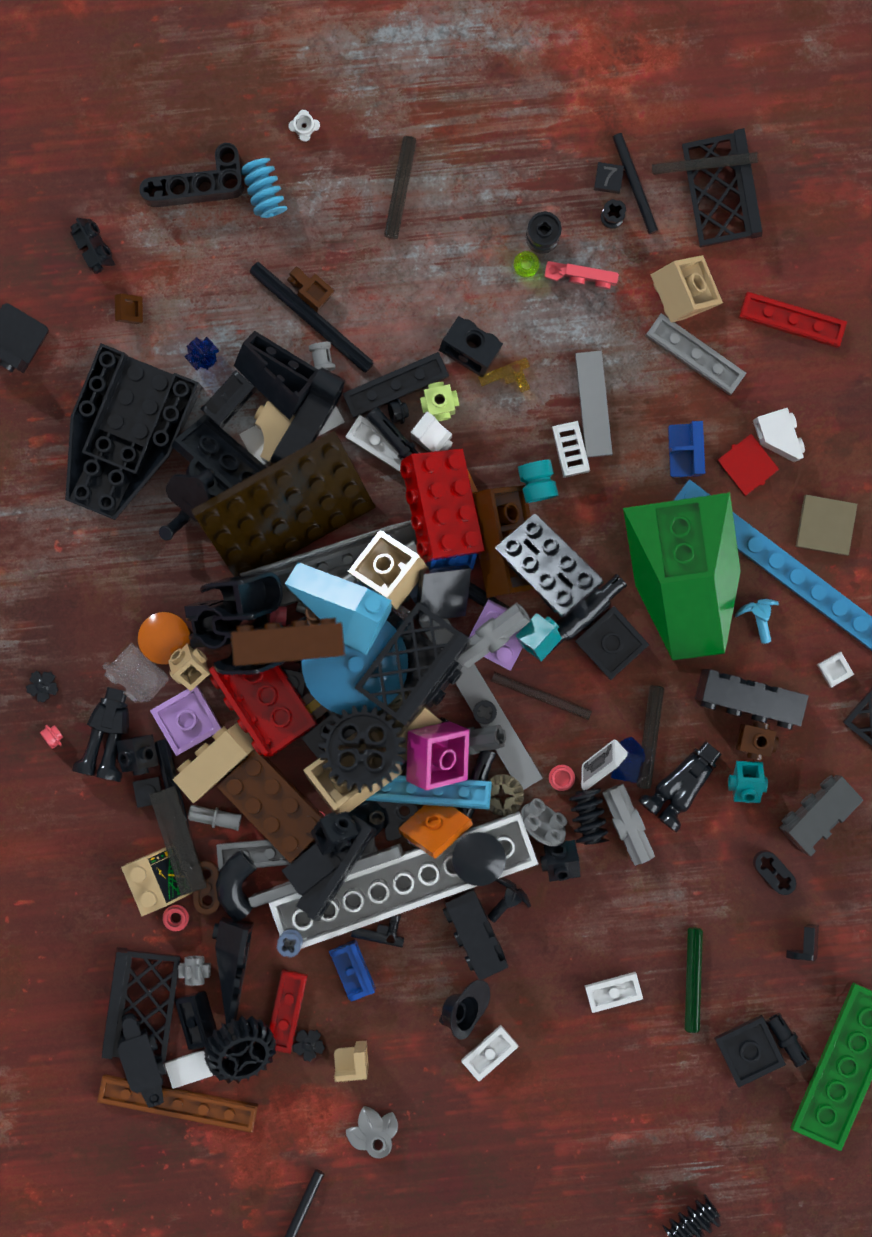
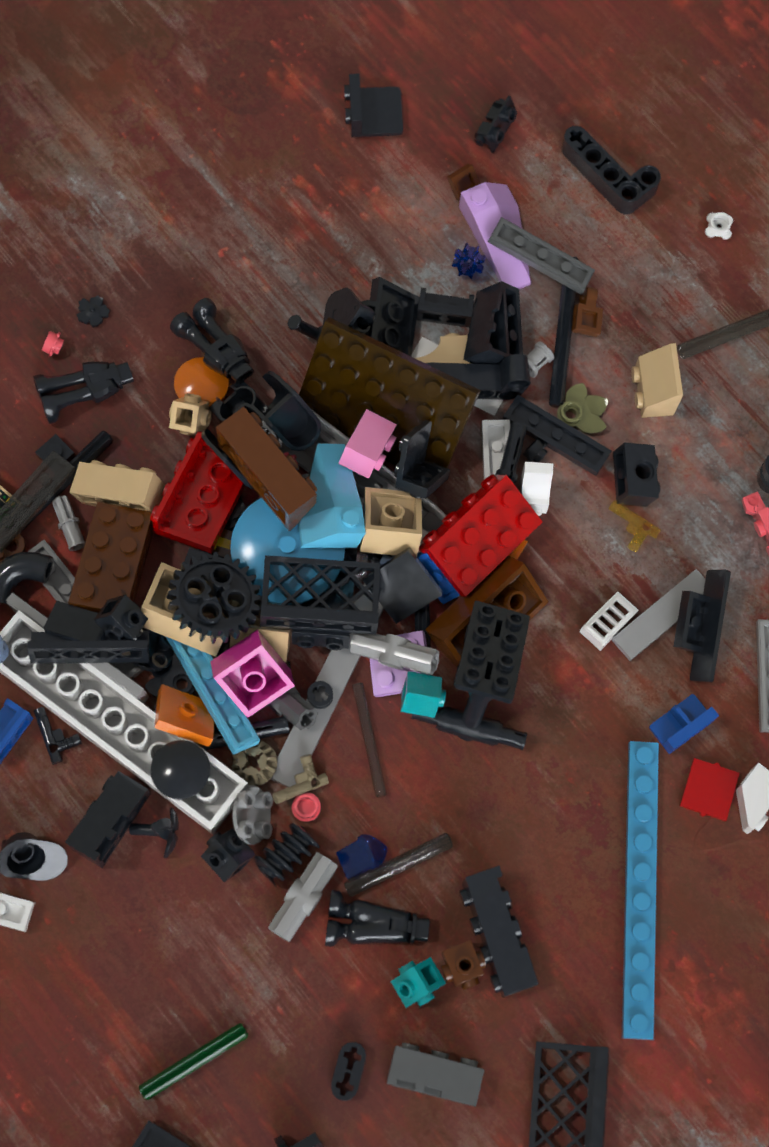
camera: 55 degrees right, 15 degrees down
black wedge [65,343,203,520] -> none
clear bracket [102,643,171,703] -> none
black brick [116,734,159,776] -> none
lavender plate [150,685,222,756] -> none
medium azure piece [241,158,287,218] -> none
yellowish green brick [420,382,459,422] -> none
clear neon green plate [513,251,540,278] -> none
teal wheel [518,459,559,503] -> none
black plate [575,606,649,680] -> none
slope [581,739,628,790] -> none
white plate [585,972,643,1013] -> none
green wedge [623,493,741,660] -> none
medium azure plant [735,599,779,643] -> none
dark tan tile [795,495,858,556] -> none
white tile [817,652,854,688] -> none
none -> black piece [170,298,254,383]
none -> dark tan hose [272,754,329,804]
none -> bright pink brick [338,409,397,479]
none -> black bracket [394,420,450,499]
none -> lavender wedge [459,182,531,289]
none -> dark grey tile [488,217,595,295]
none -> olive plate [557,383,608,434]
none -> tan slope [631,343,683,418]
none -> black bracket [673,569,731,682]

